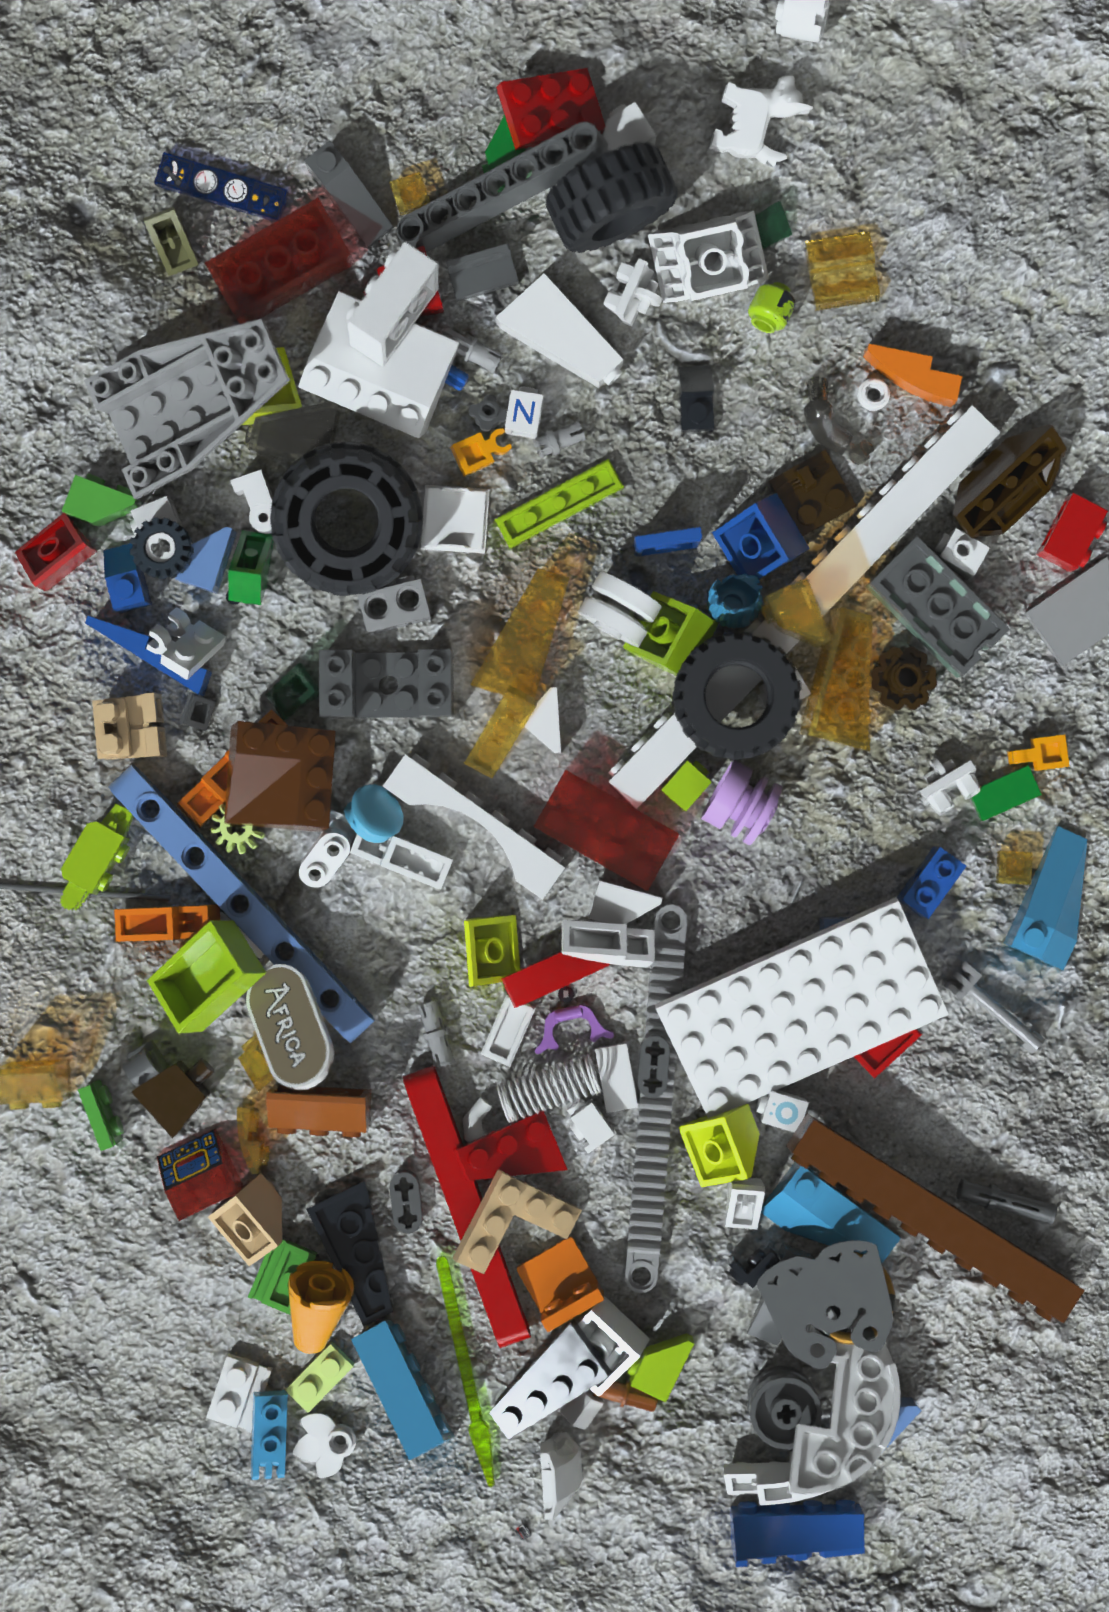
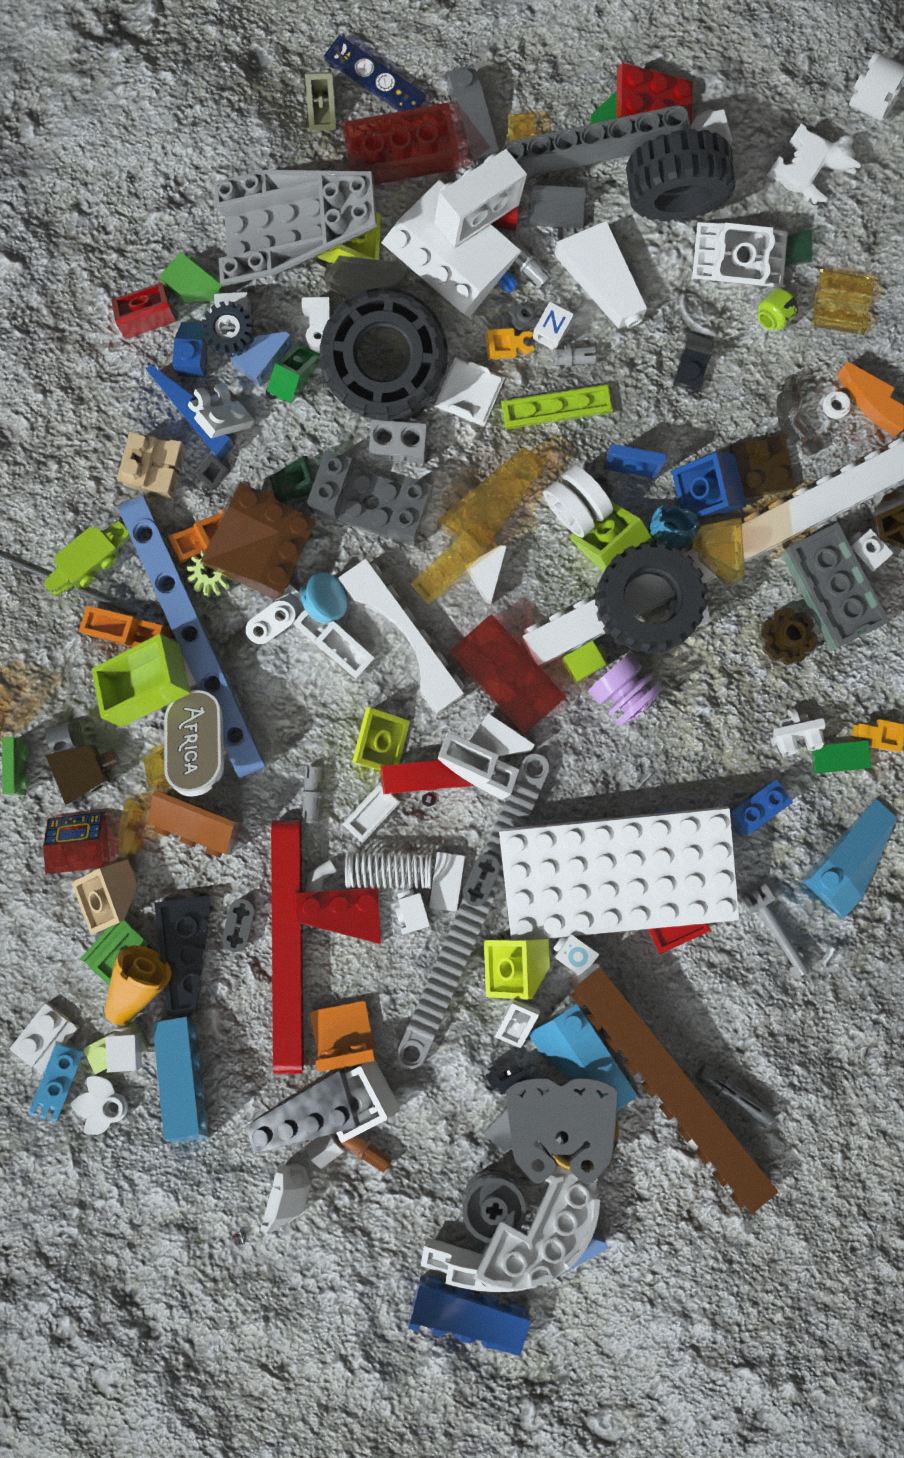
camera: 15 degrees right, 5 degrees down
clear neon green piece [436,1256,495,1487] -> none
tan plate [453,1170,582,1274] -> none
medium lavender helmet [535,1004,614,1054] -> none
white hips [604,258,662,326] -> none
lime slope [627,1333,694,1403] -> none
clear yellow wedge [799,607,873,751] -> none
clear yellow plate [996,851,1033,885] -> none
none -> white brick [105,1027,142,1072]

